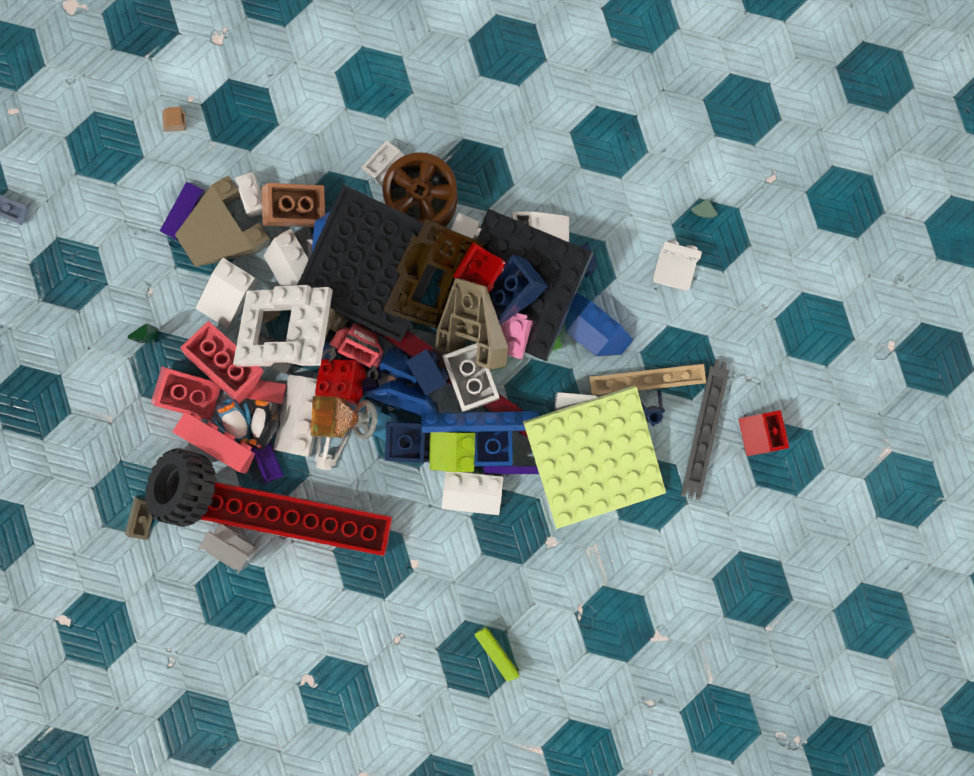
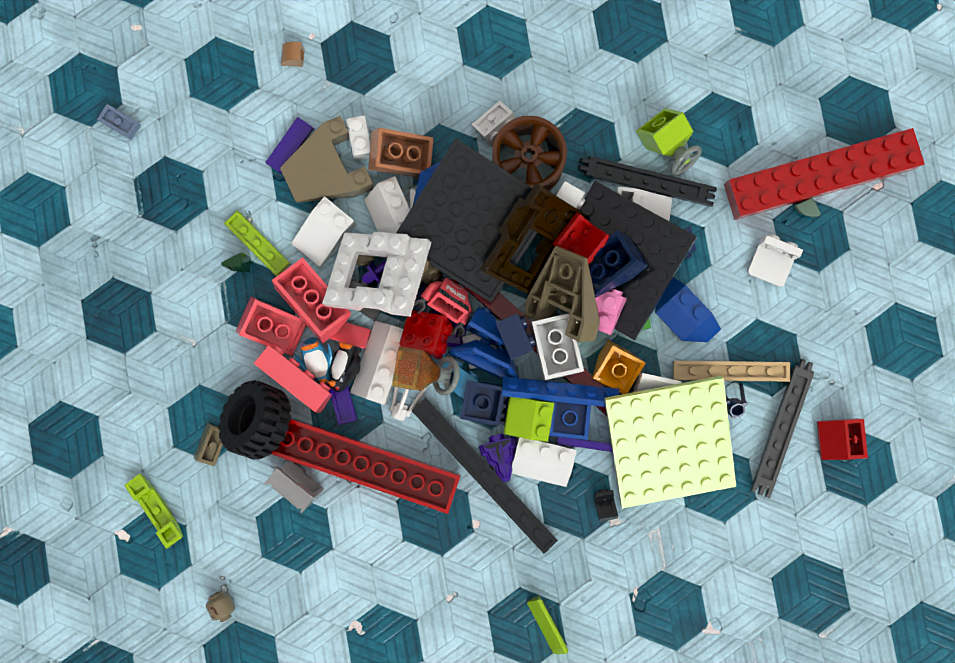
camera: 15 degrees right, 0 degrees up
none -> lime slope [124,474,183,549]
none -> dark tan head [205,591,235,622]
none -> lime tile [224,210,291,276]
none -> dark purple arm [362,260,387,283]
none -> black plate [412,398,558,554]
none -> dark purple rock [479,434,517,482]
none -> black hinge [577,156,717,207]
none -> light orange slope [592,340,646,394]
none -> black bracket [594,489,618,522]
none -> lime piece [636,108,702,175]
none -> red brick [724,128,925,220]

